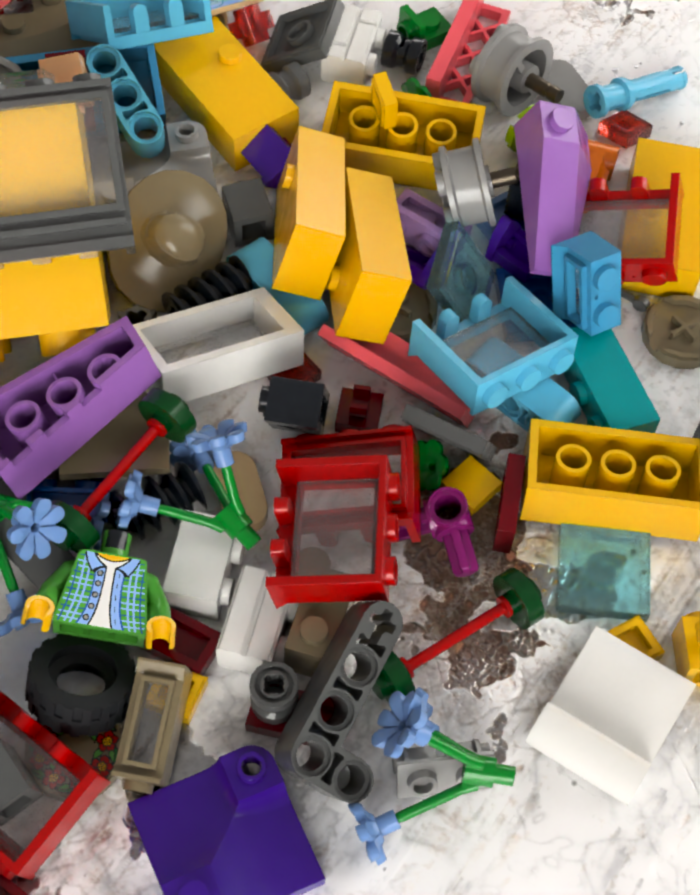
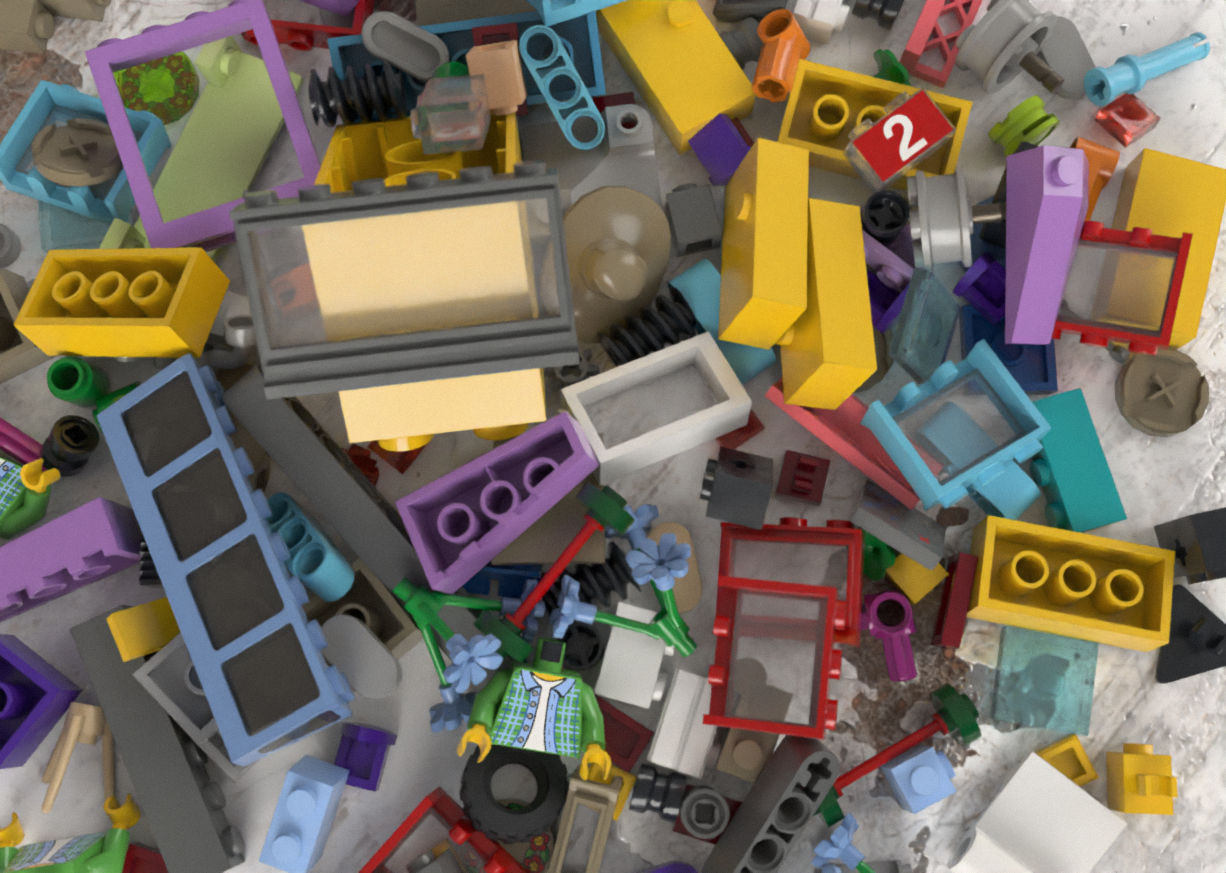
camera: 10 degrees right, 20 degrees up
yellow tile [371,71,398,129] -> none
dark azure window [551,231,621,336] -> none
none -> black wheel [557,622,604,671]
none -> black wheel [629,763,687,823]
none -> orange piece [751,9,811,103]
none -> brick [843,87,956,193]
none -> black wheel [861,190,910,247]
none -> light blue brick [880,745,957,814]

